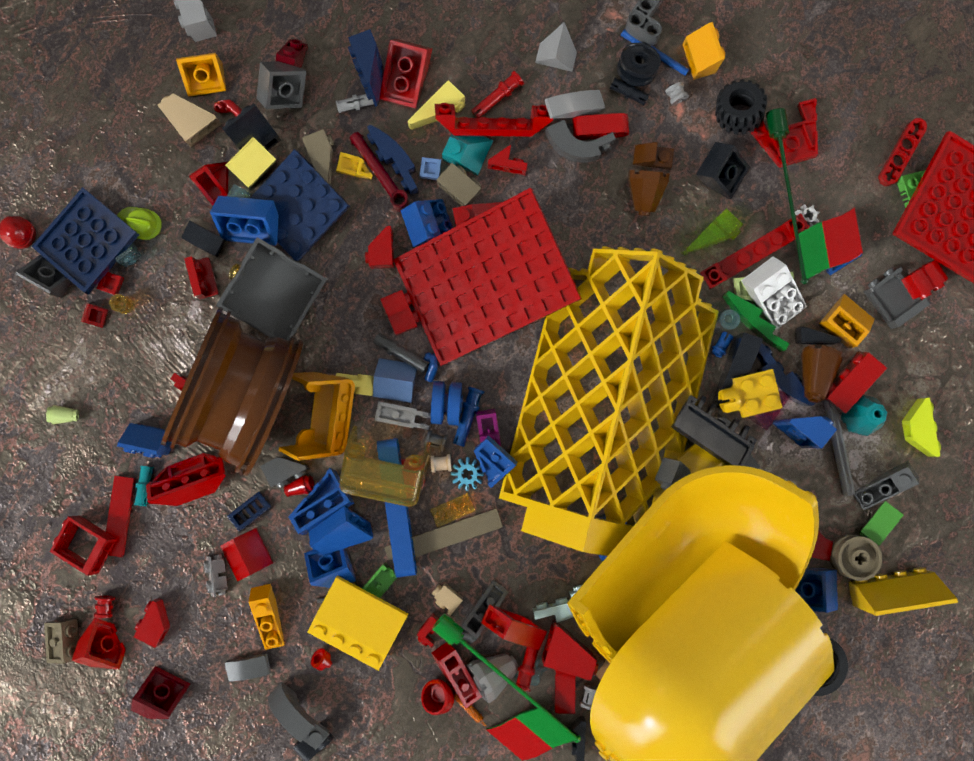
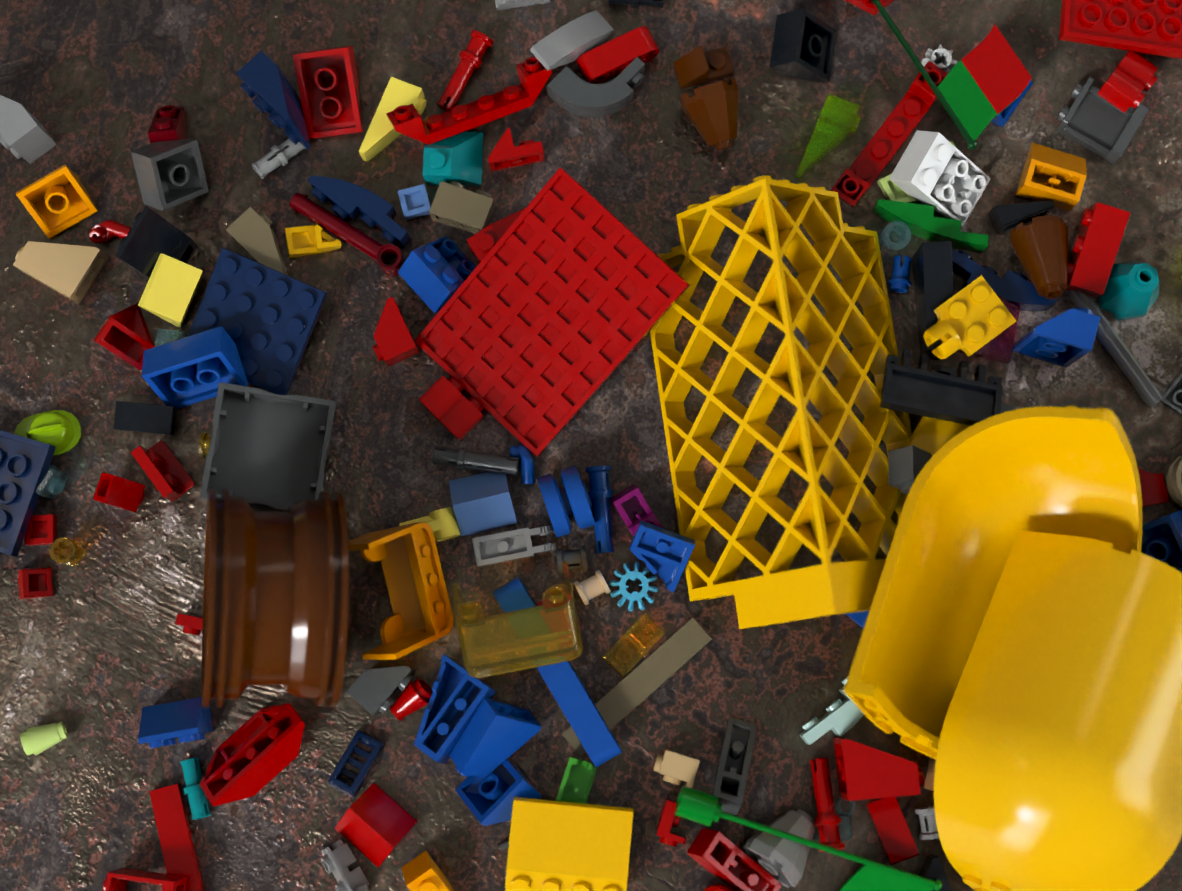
camera: 15 degrees left, 5 degrees down
red window [481,604,547,650] -> none
none -> red brick [92,472,145,513]

